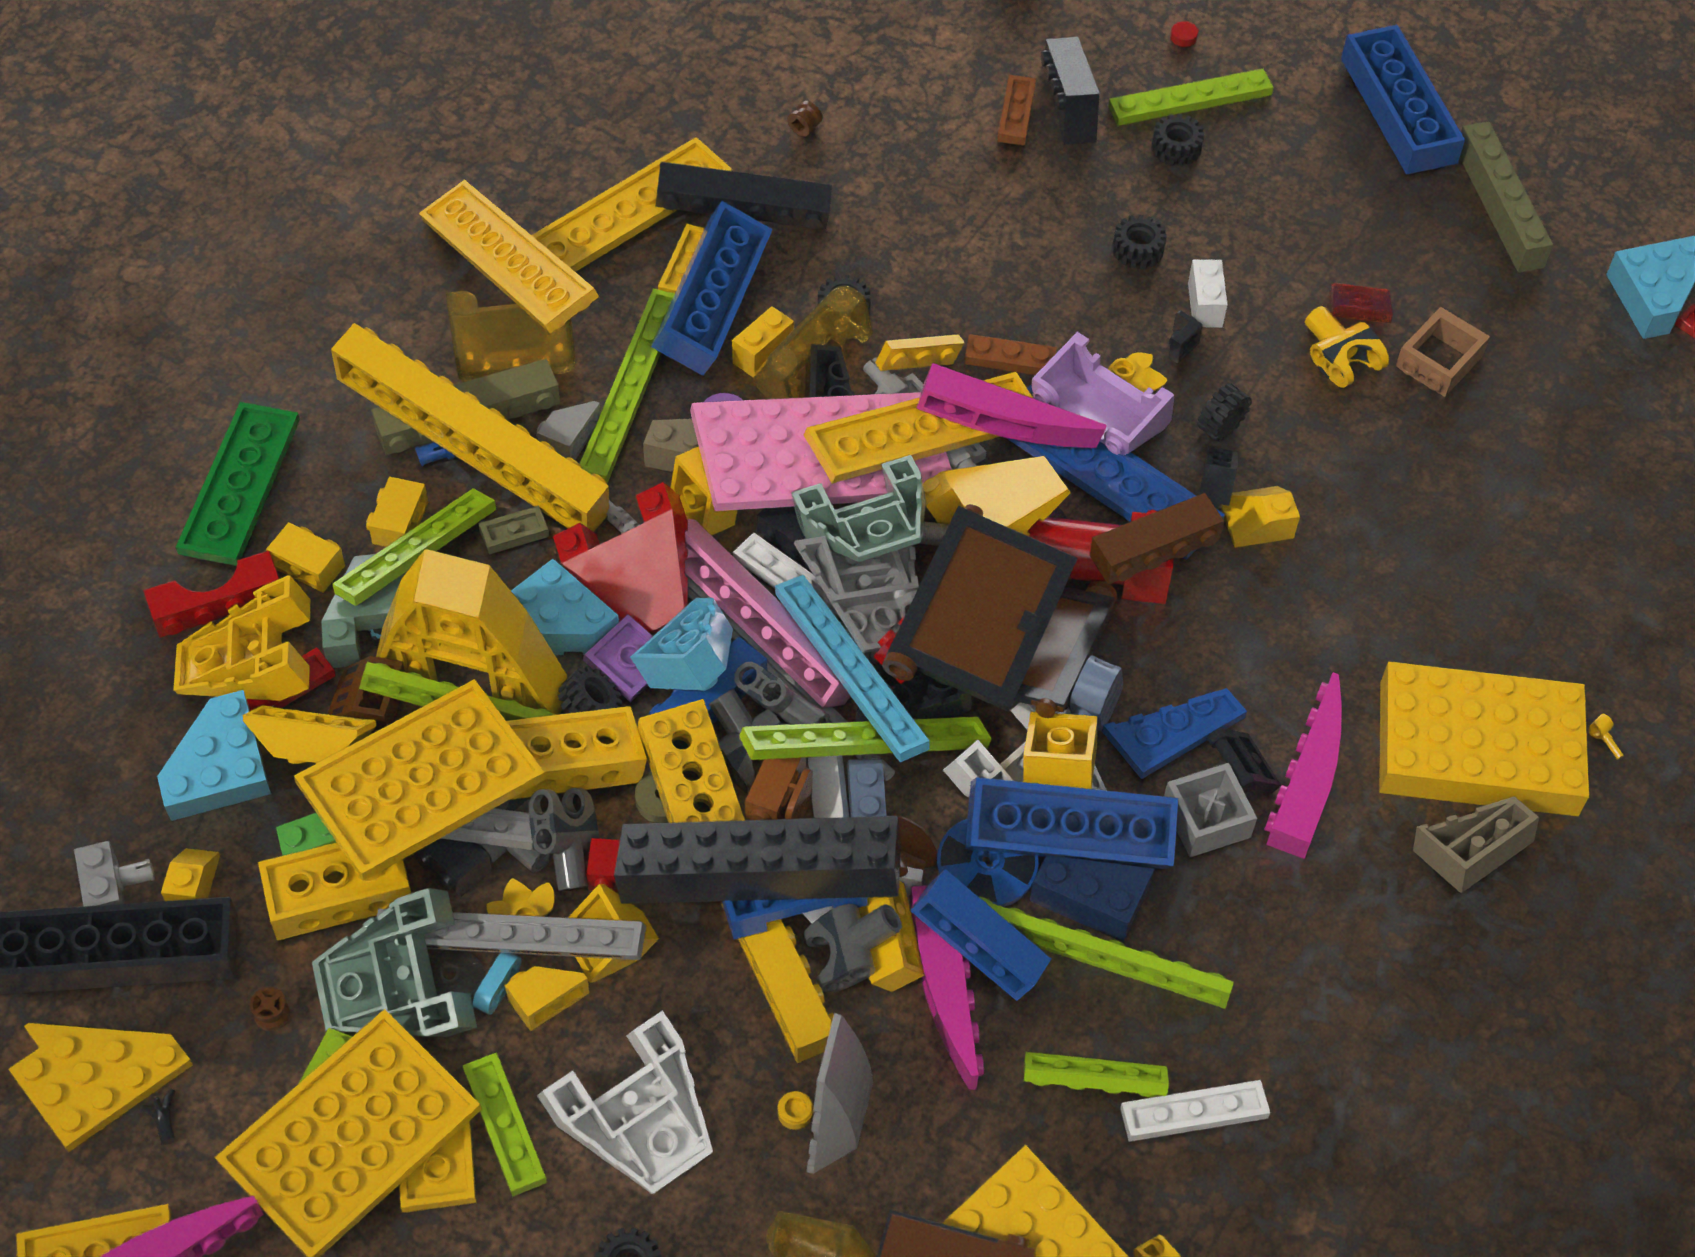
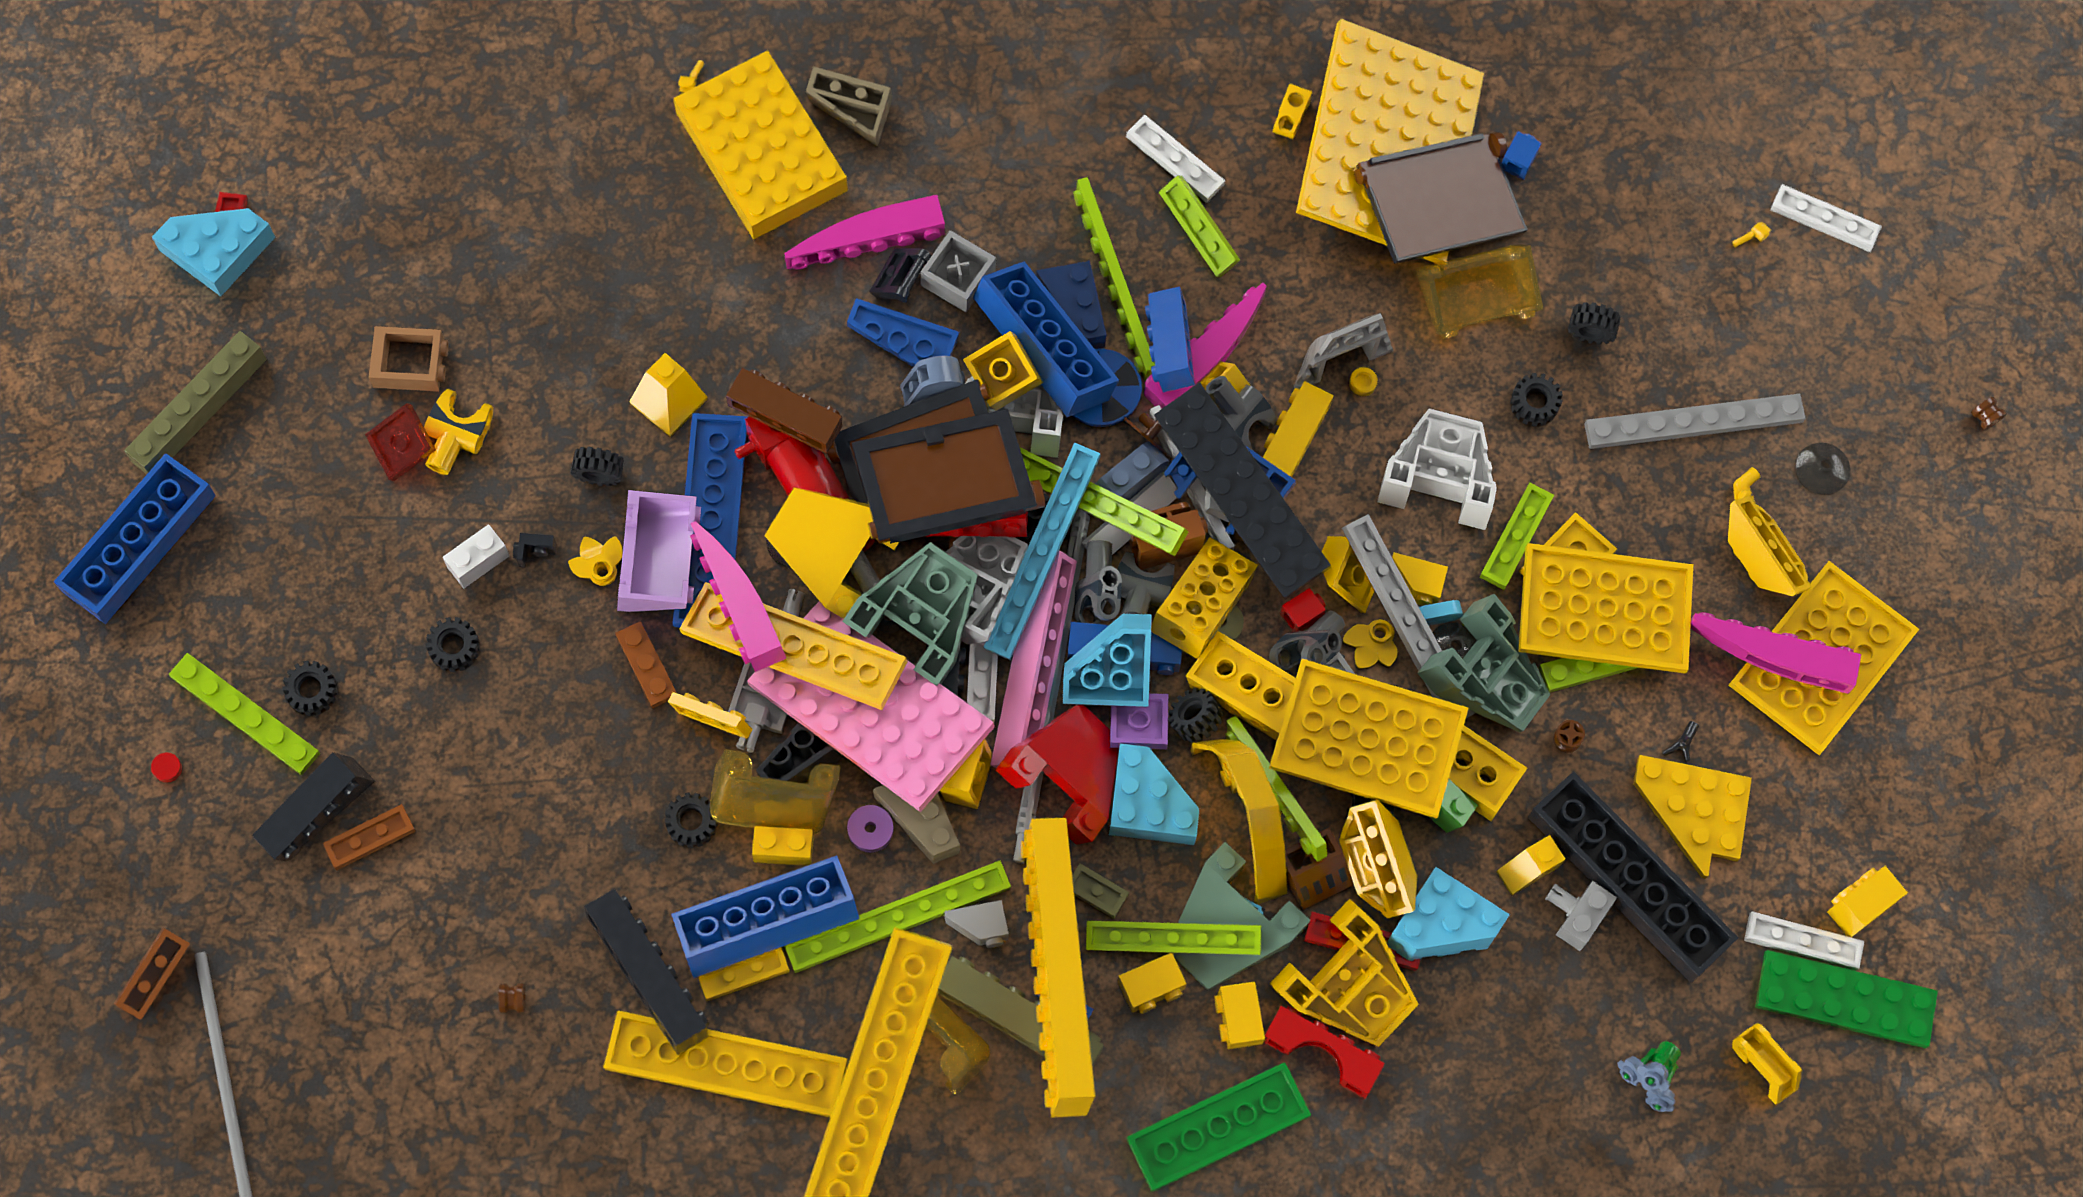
camera: 130 degrees left, 15 degrees up
black slope [1199,446,1238,508] -> none

